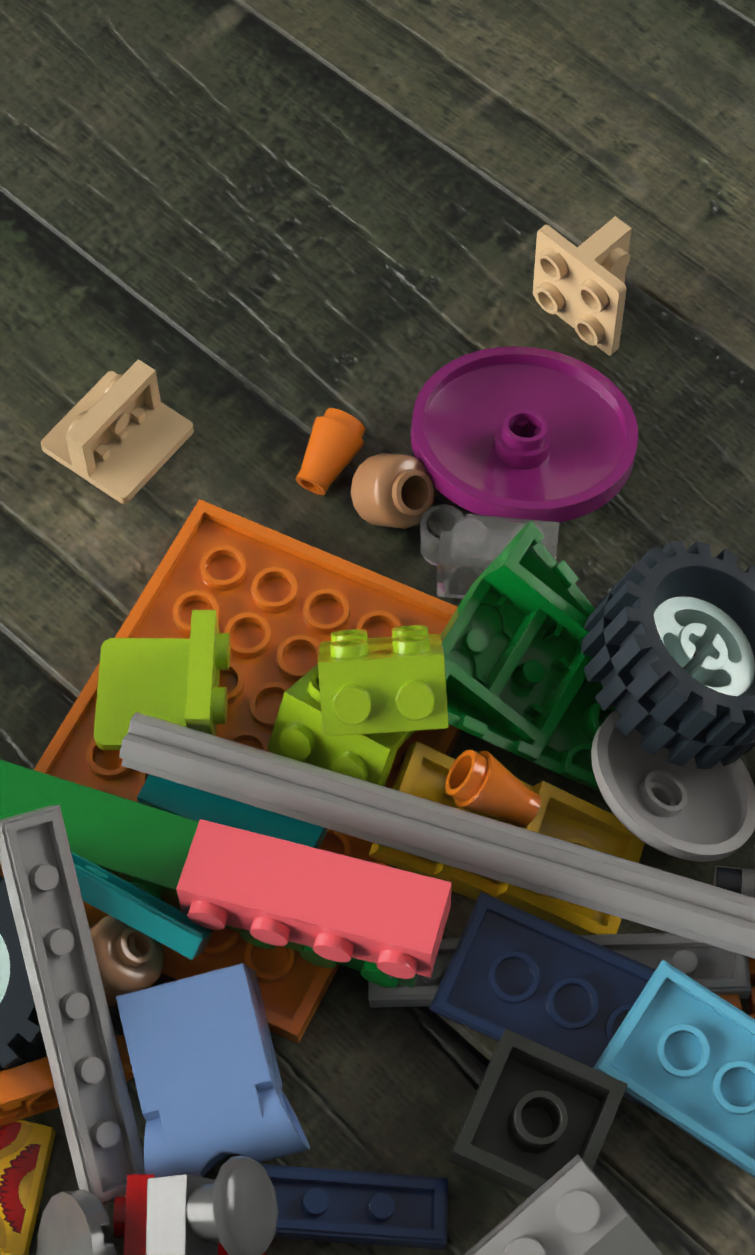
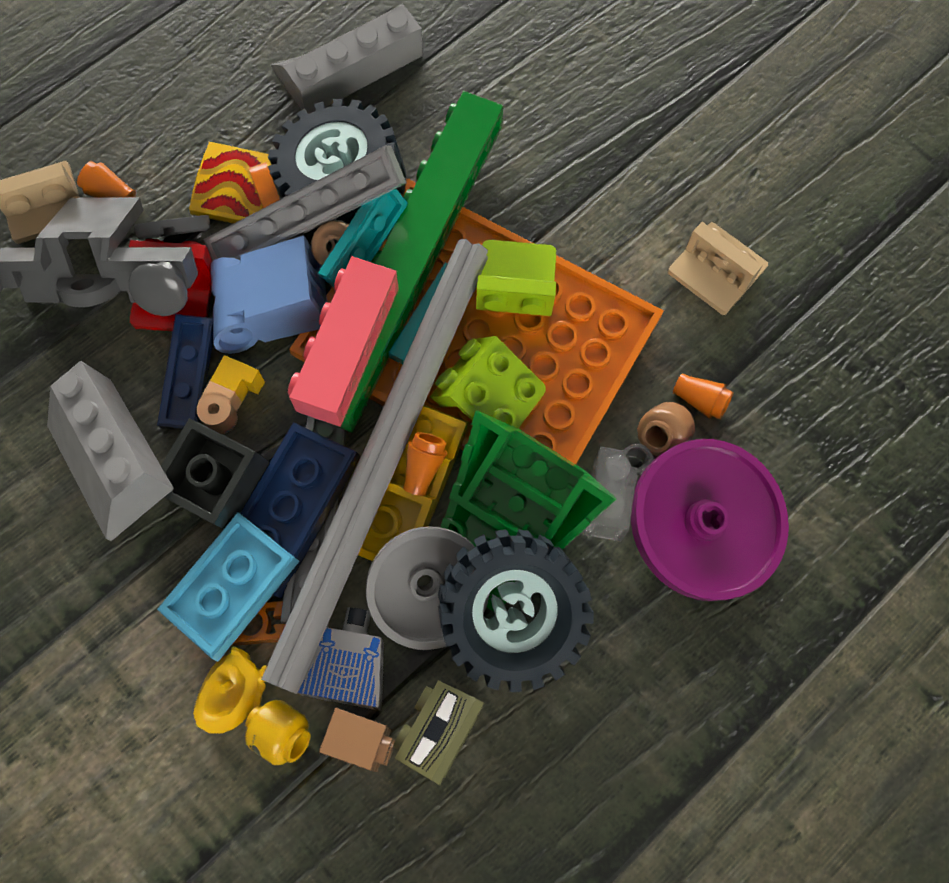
camera: 90 degrees right, 10 degrees up
lime bracket [318,625,449,737] -> none
tan bracket [533,216,632,356] -> none
none -> leg [197,355,265,434]

